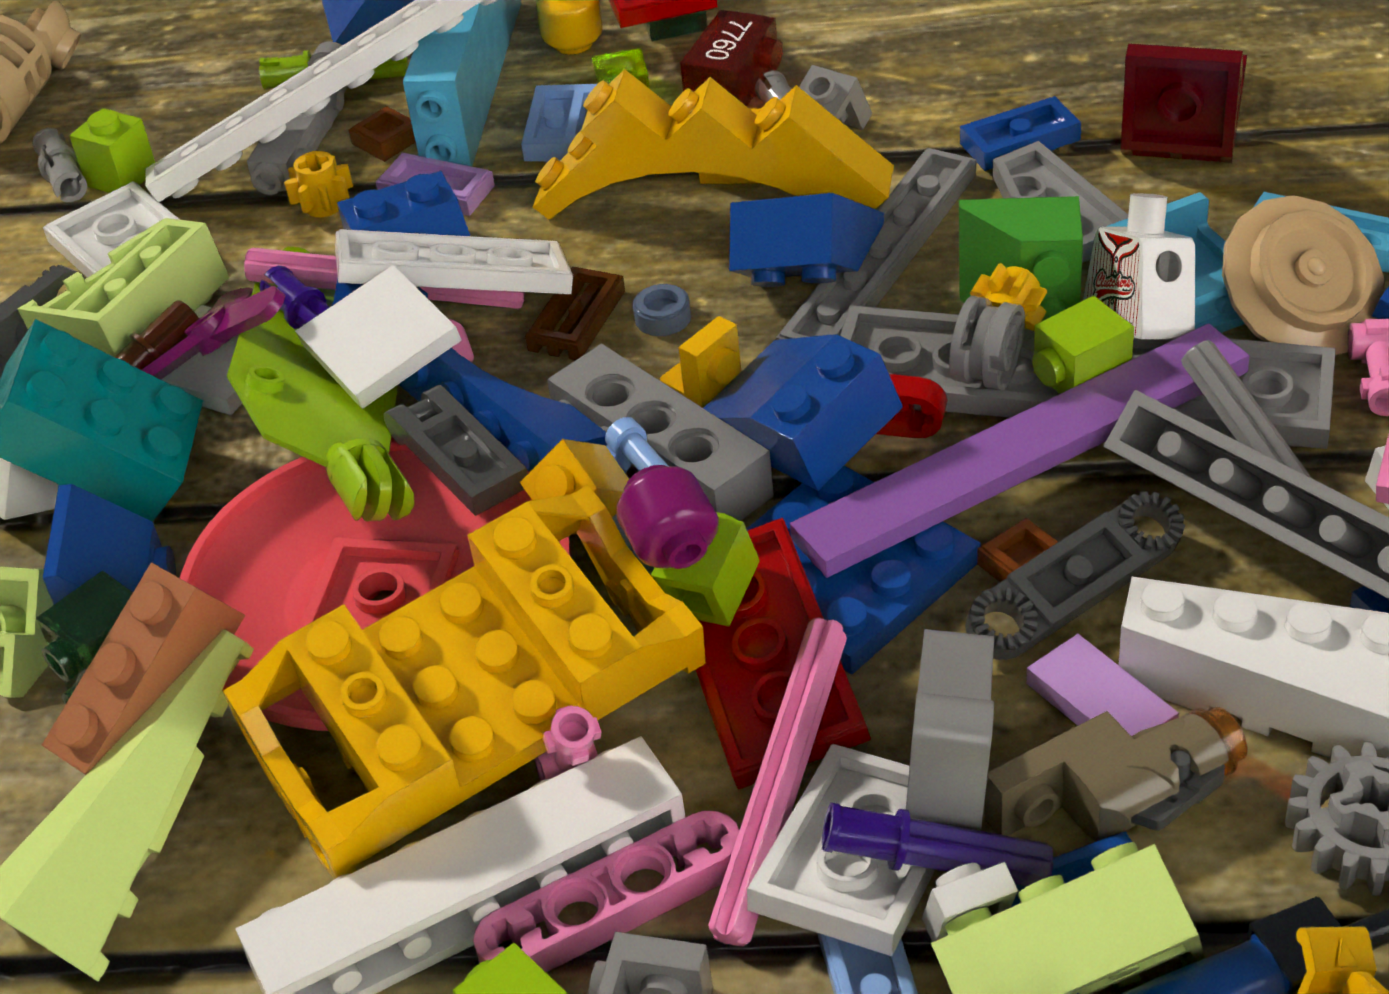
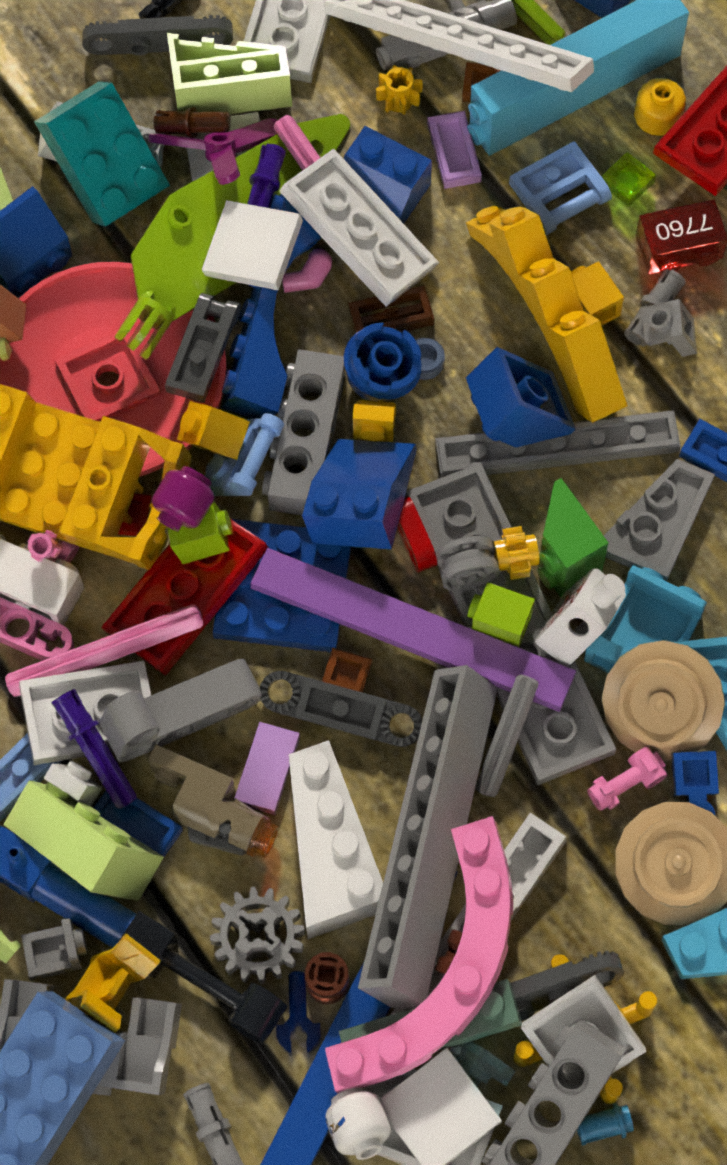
camera: 50 degrees right, 25 degrees up
none -> blue cone [344,323,422,402]

